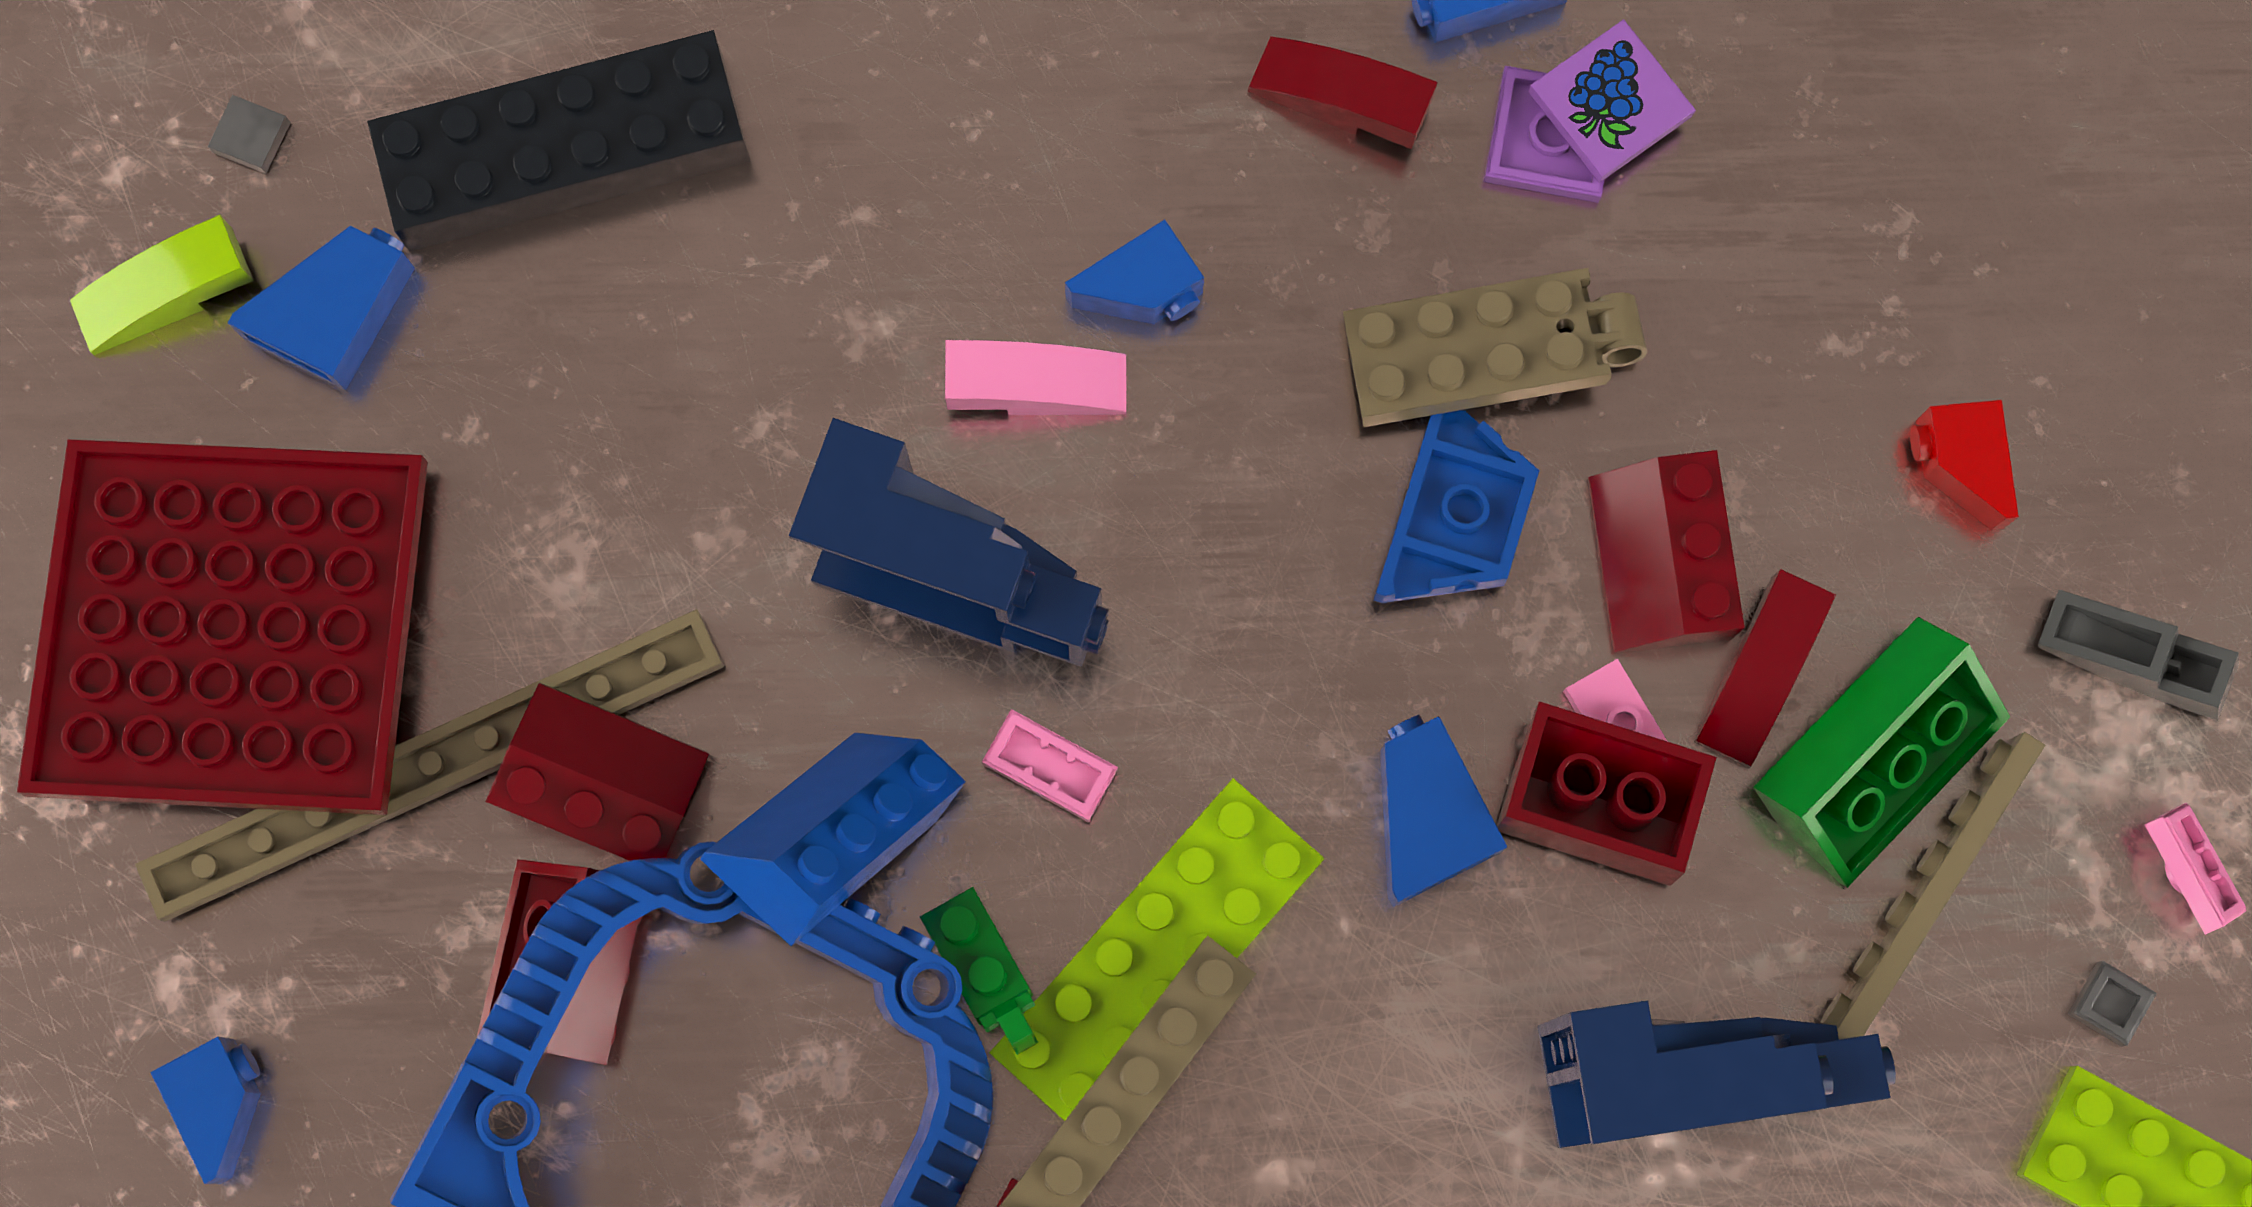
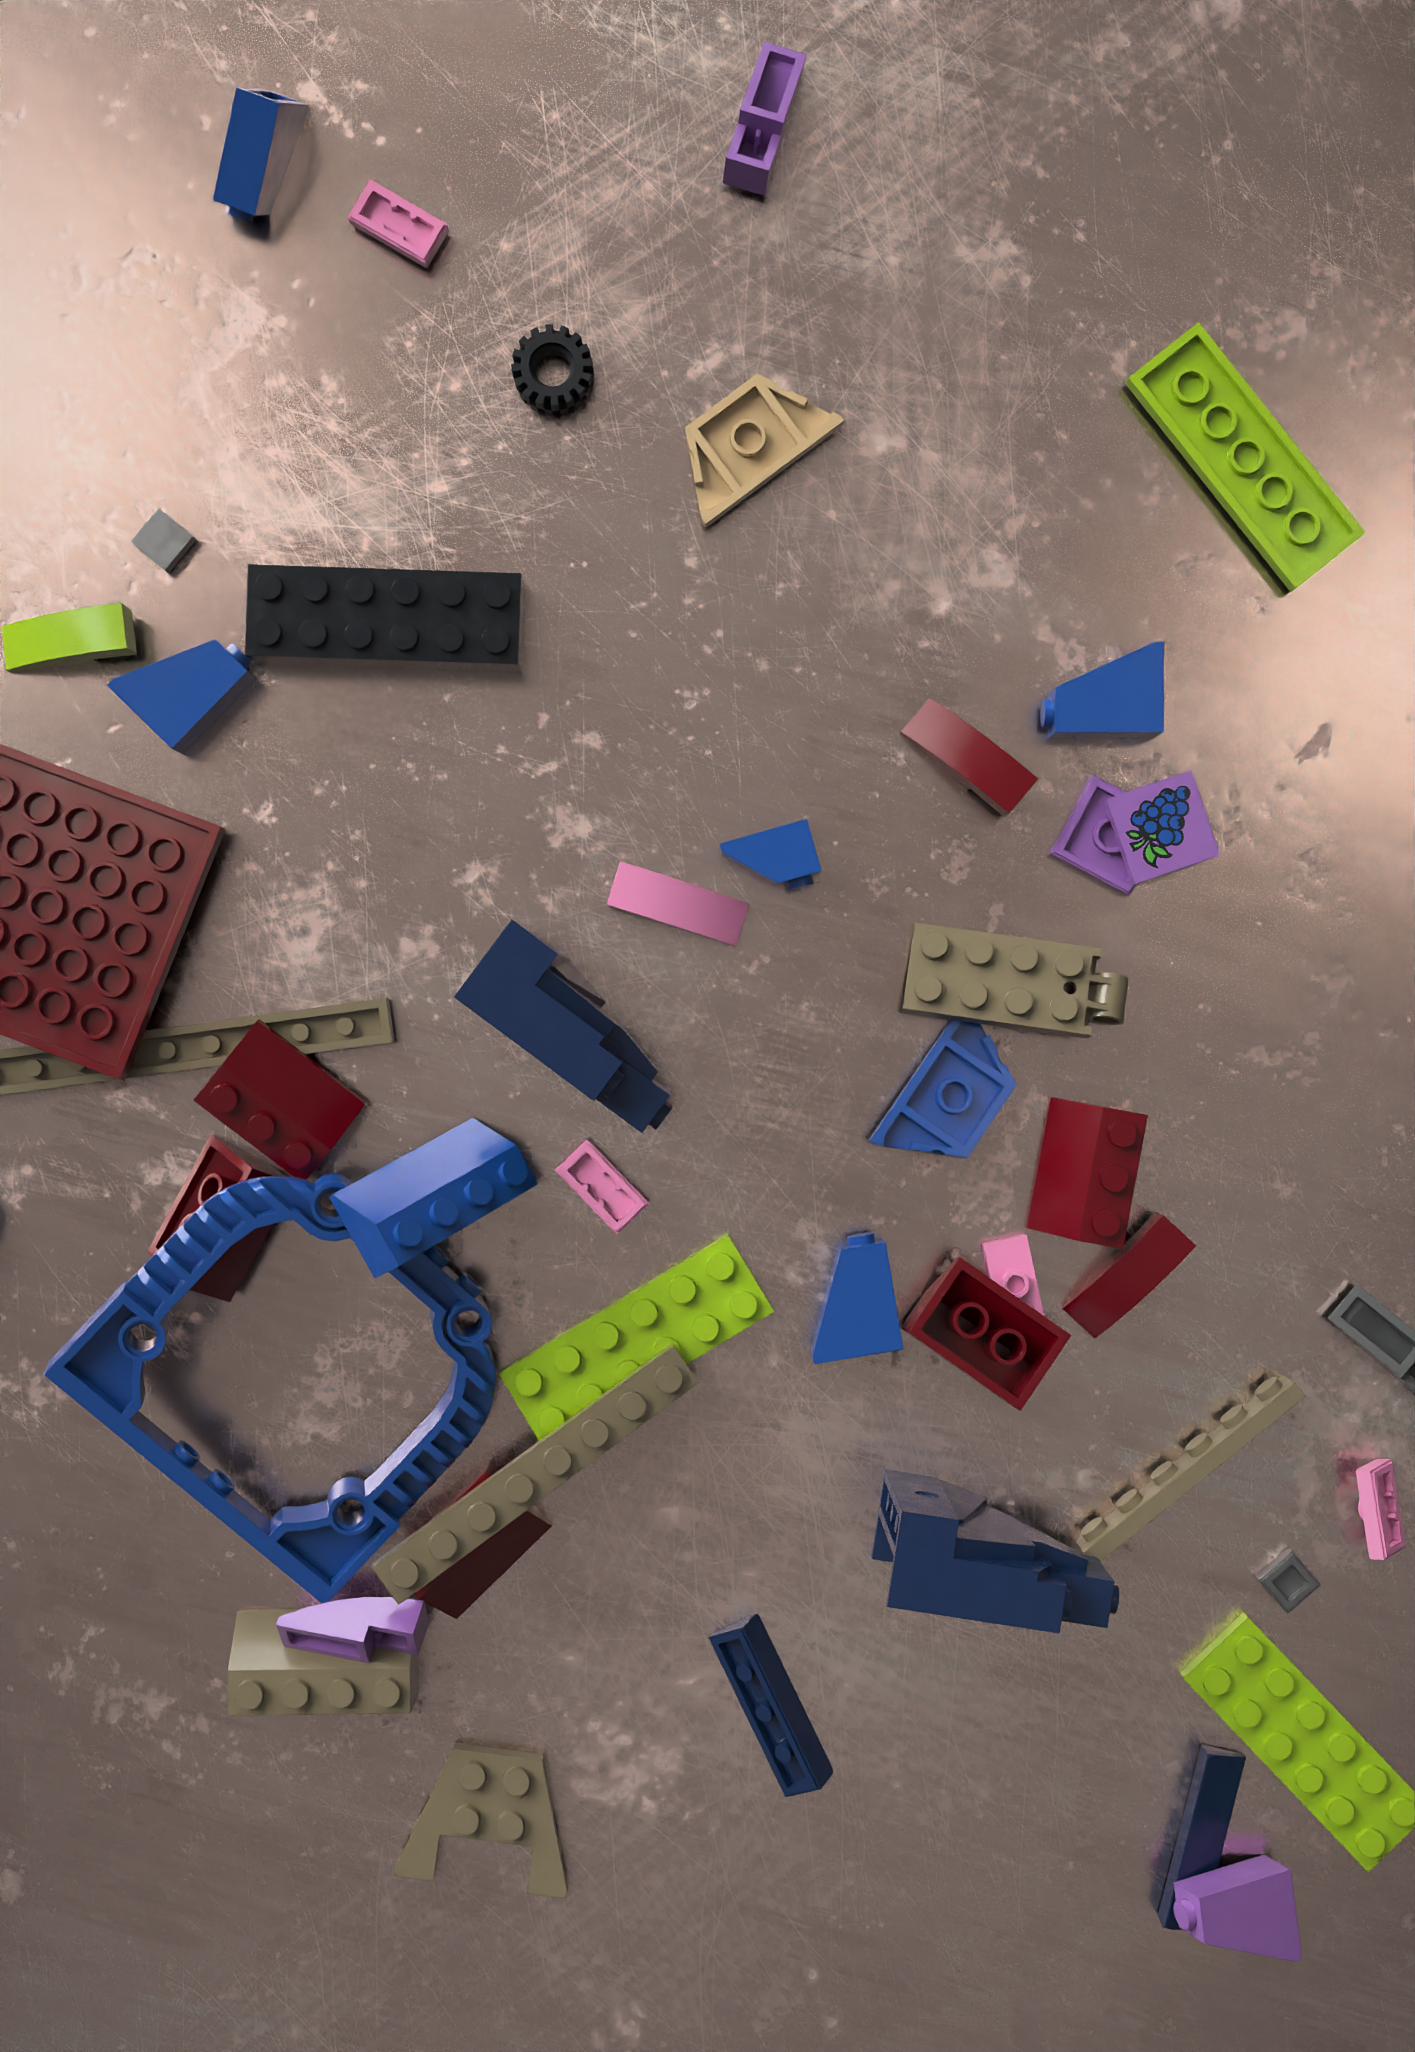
camera: 15 degrees right, 10 degrees up
green hinge [920,887,1038,1055] -> none
green slope [1753,617,2010,888] -> none
red slope [1910,400,2019,530] -> none

